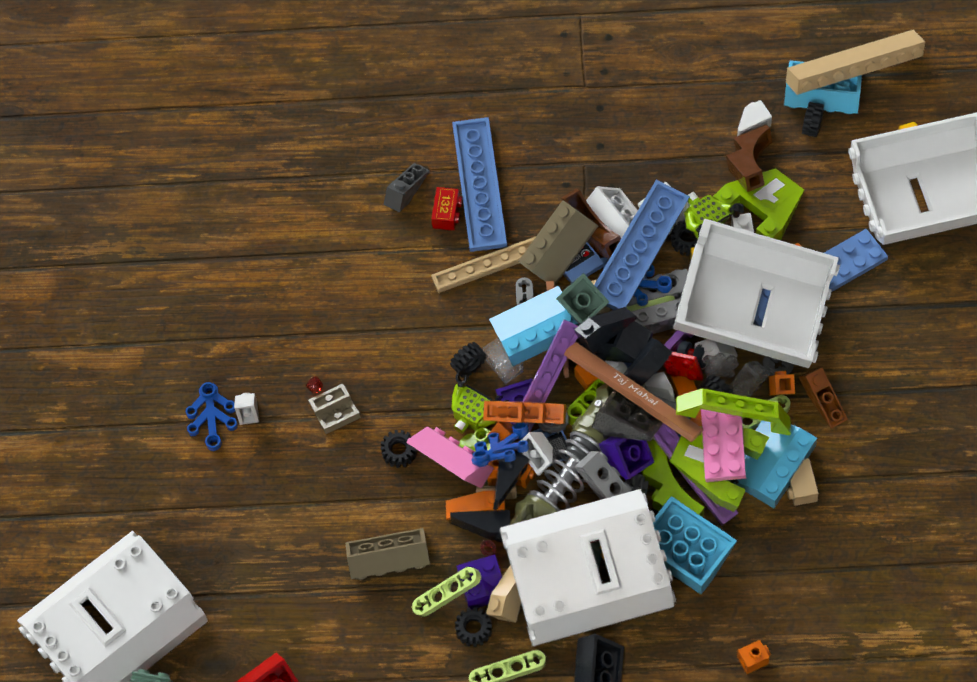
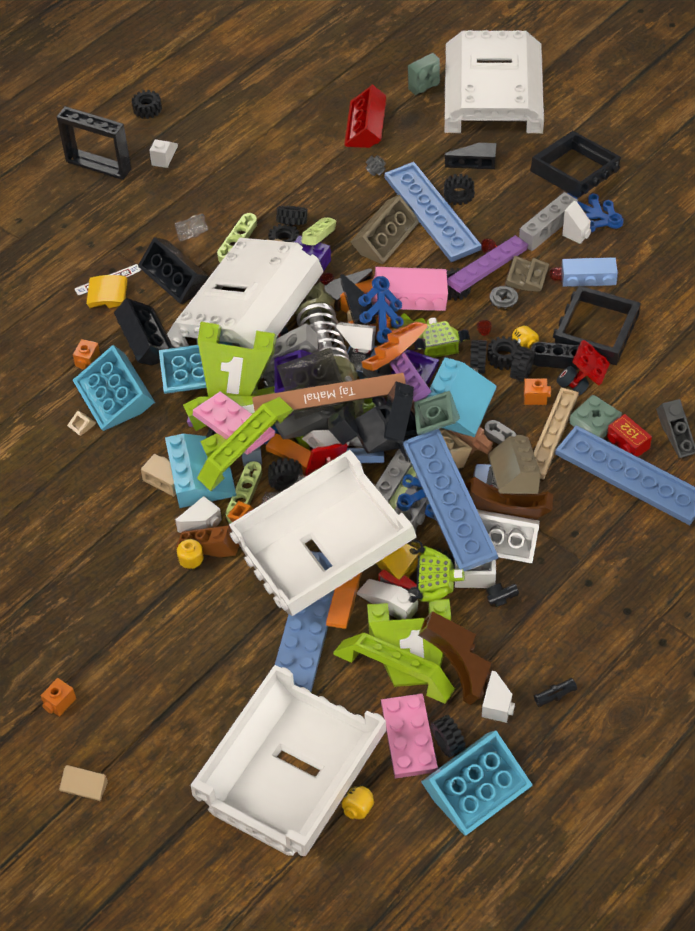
camera: 130 degrees right, 10 degrees down
tan brick [786,30,925,95] -> none
none -> tan slope [67,411,96,436]
none -> medium azure slope [73,345,155,431]
none -> black slope [114,298,174,366]
none -> white slope [175,496,222,533]
none -> yellow head [177,539,204,569]
none -> lime wedge [198,322,277,397]
none -> black tyre [276,205,308,225]
none -> lime slope [333,633,455,704]
none -> dark grey gear [365,155,386,176]
none -> bright pink plate [381,694,438,778]
none -> medium blue plate [385,162,481,262]
none -> black tyre [444,174,475,205]
none -> black slope [445,143,496,169]
none -> medium lavender plate [447,235,528,293]
none -> clear red hinge [477,320,492,336]
none -> clear red hinge [481,239,496,253]
none -> black plate [486,583,519,607]
none -> black tyre [487,336,520,370]
none -> dark grey gear [490,286,518,310]
none -> black tyre [510,346,535,382]
none -> yellow head [512,326,539,349]
none -> light grey brick [519,192,578,251]
none -> orange brick [524,379,551,405]
none -> black window [530,131,621,198]
none -> black beam [531,342,579,370]
none -> black pin [534,678,577,707]
none -> black window [552,285,641,366]
none -> red plate [557,340,610,395]
none -> light blue brick [561,258,618,287]
none -> sand green brick [569,395,622,439]

